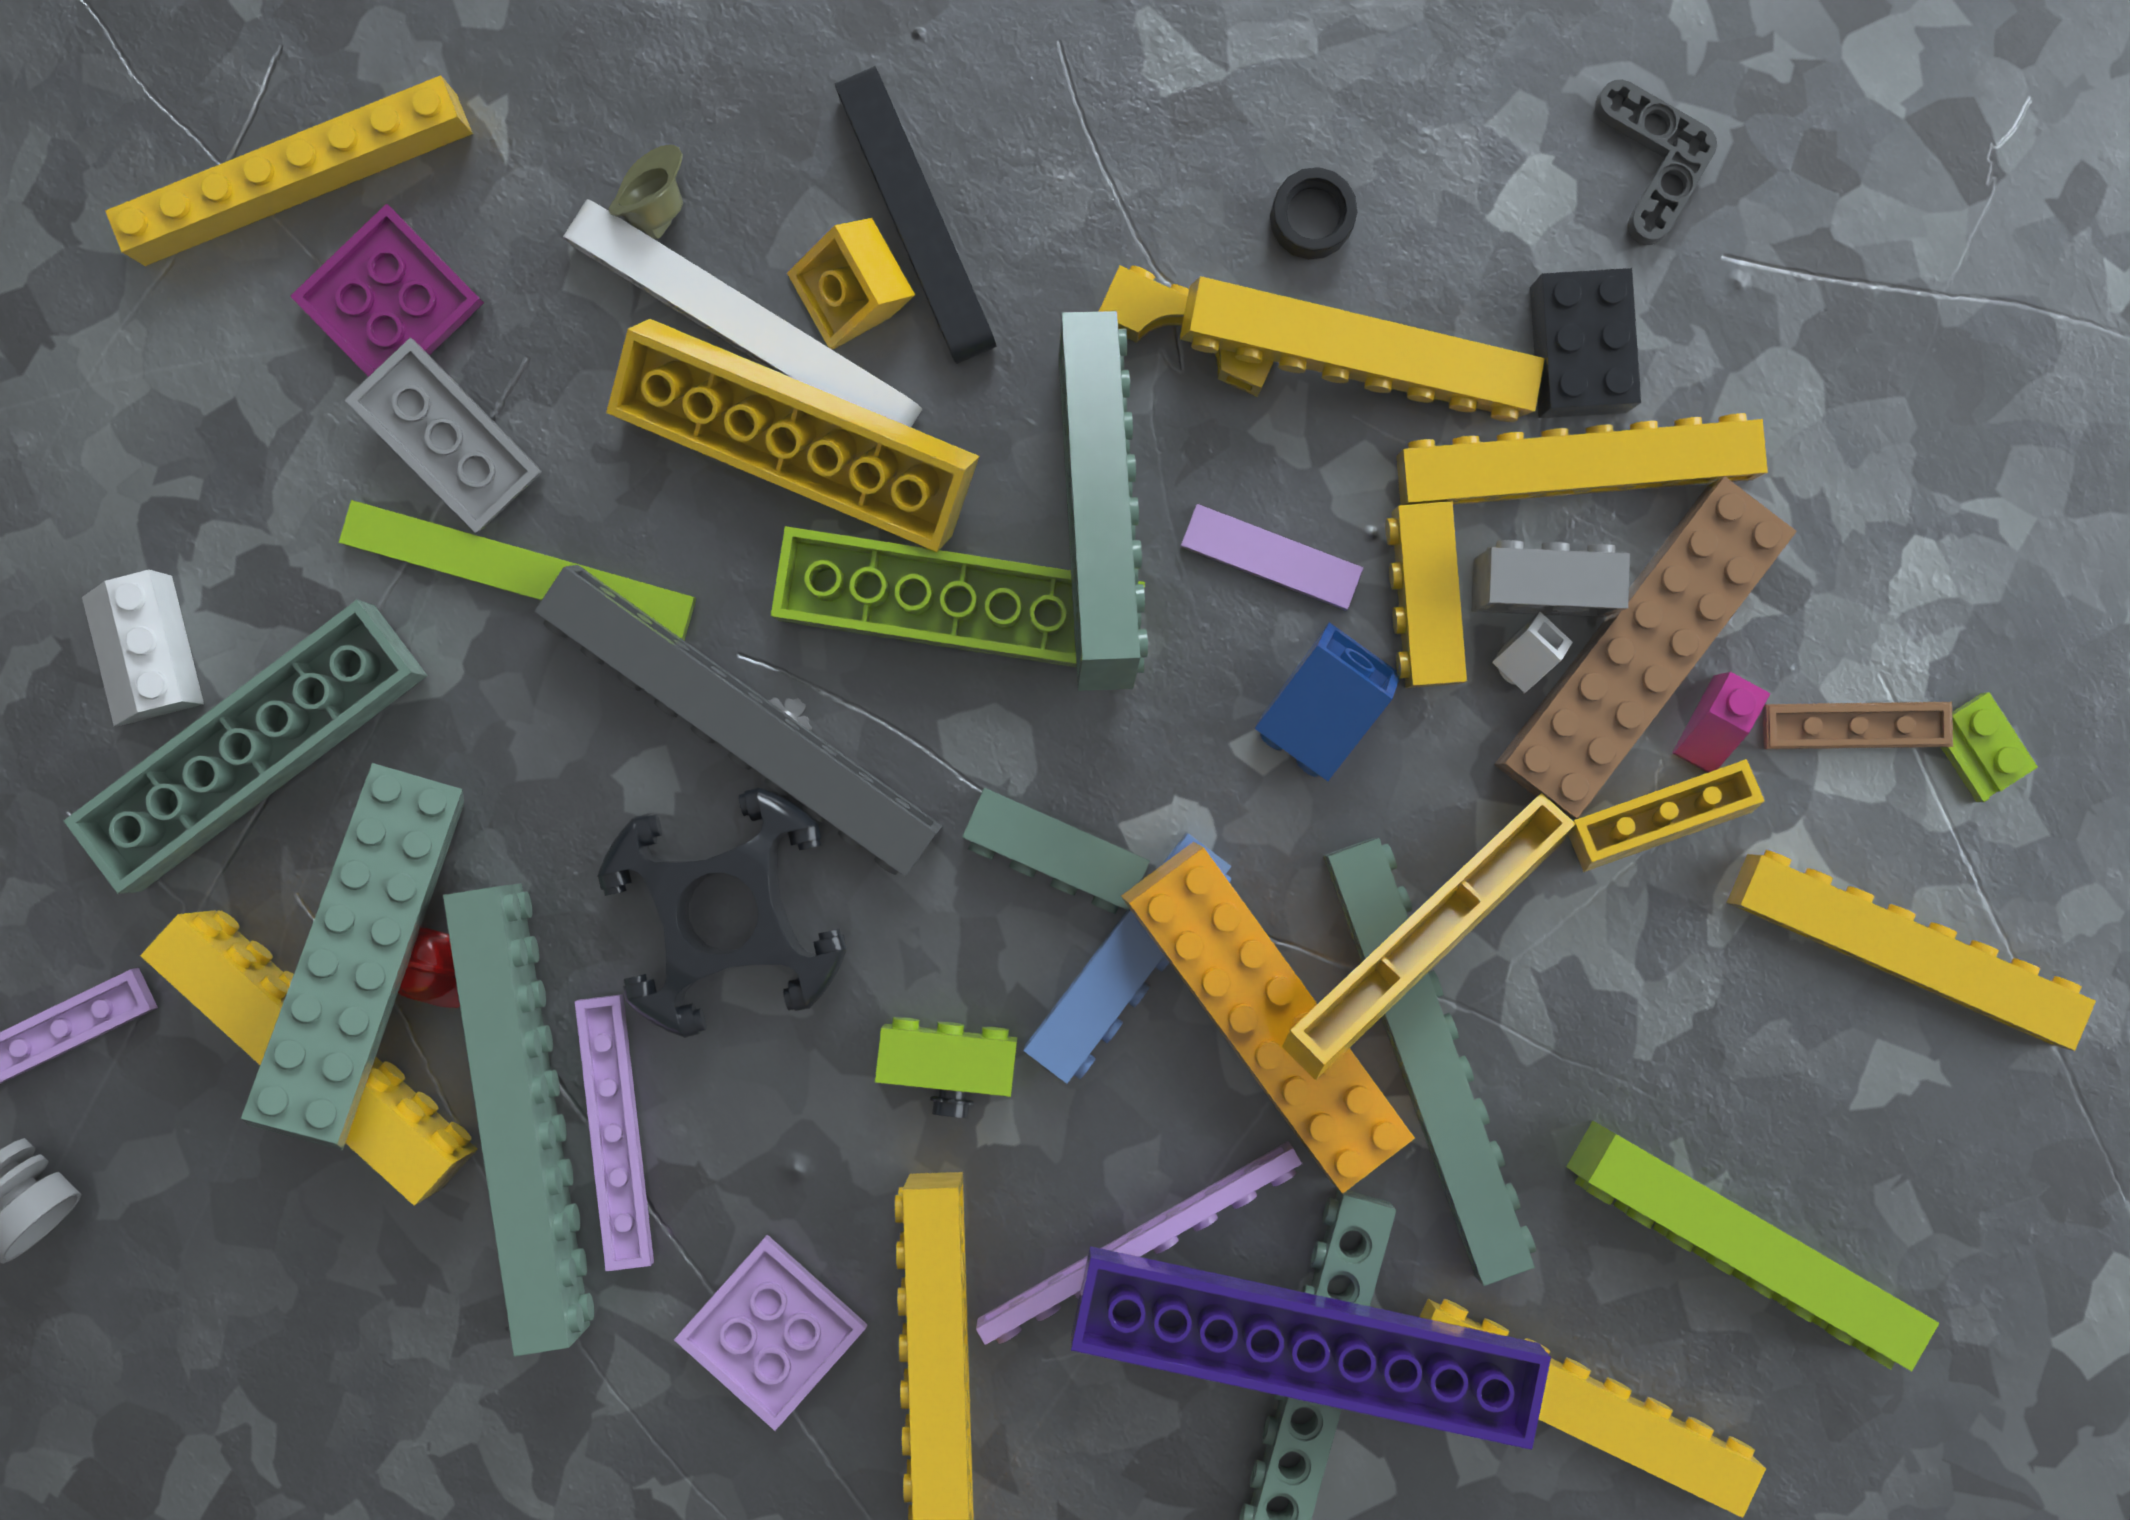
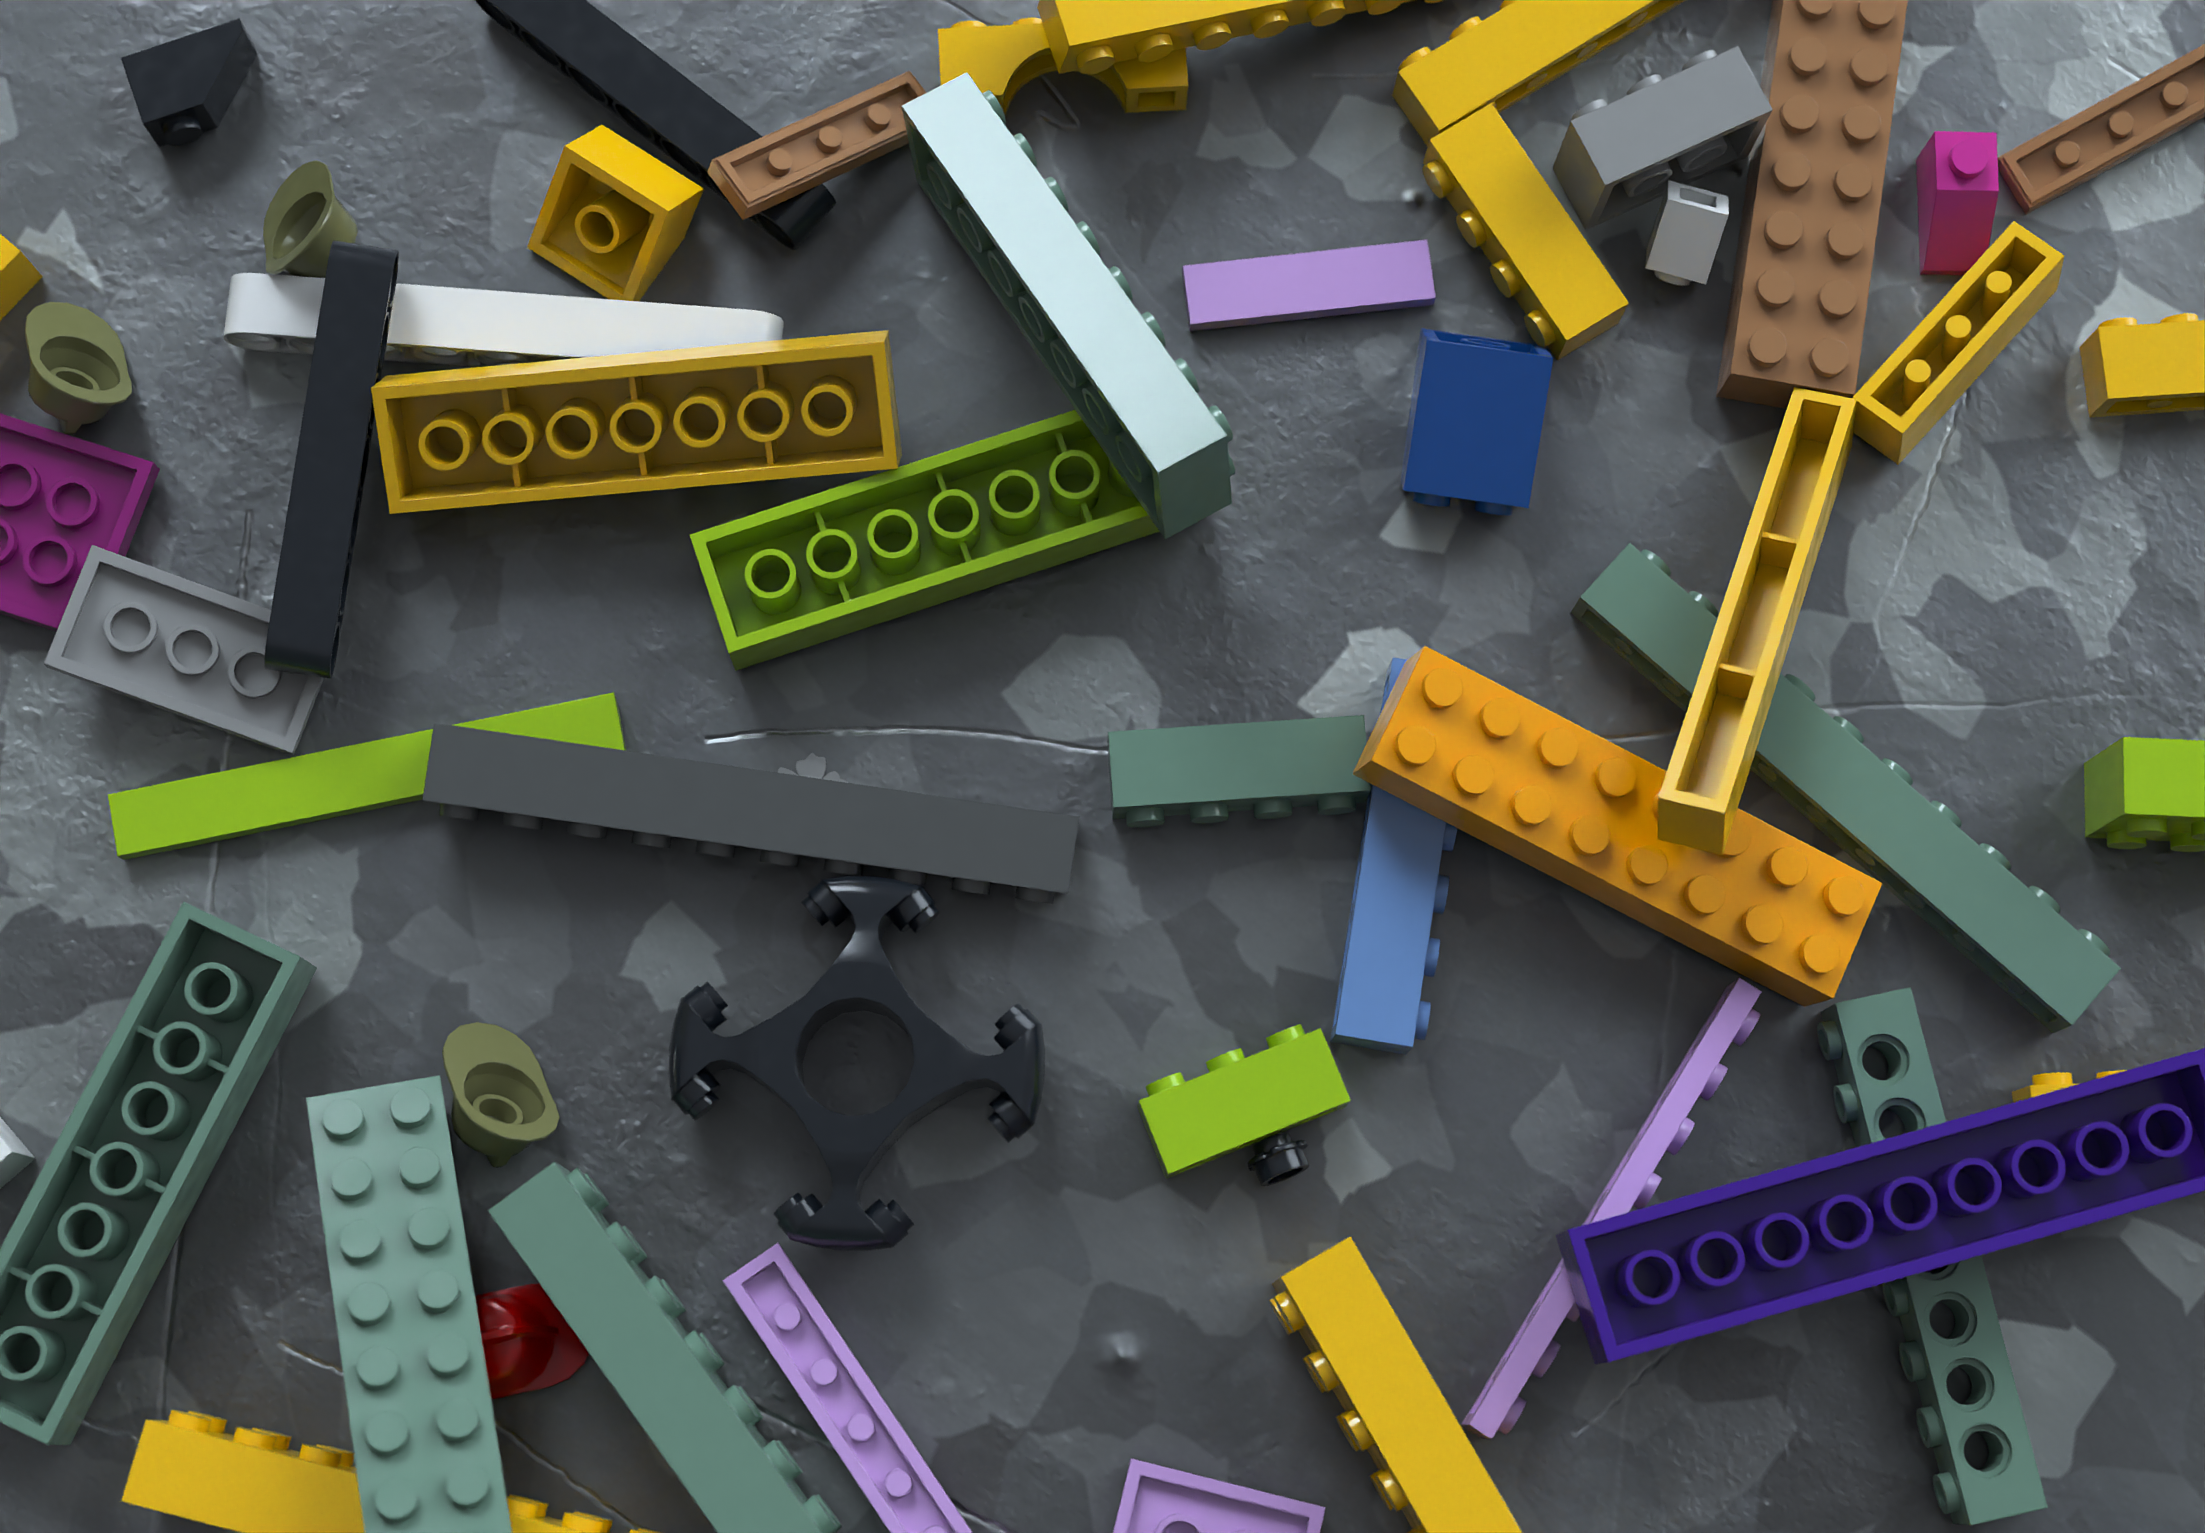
camera: 30 degrees left, 10 degrees down
none -> olive piece [25,302,132,435]
none -> black slope [121,18,257,147]
none -> black beam [264,240,399,679]
none -> olive piece [442,1022,559,1168]
none -> medium nougat tile [708,71,926,220]

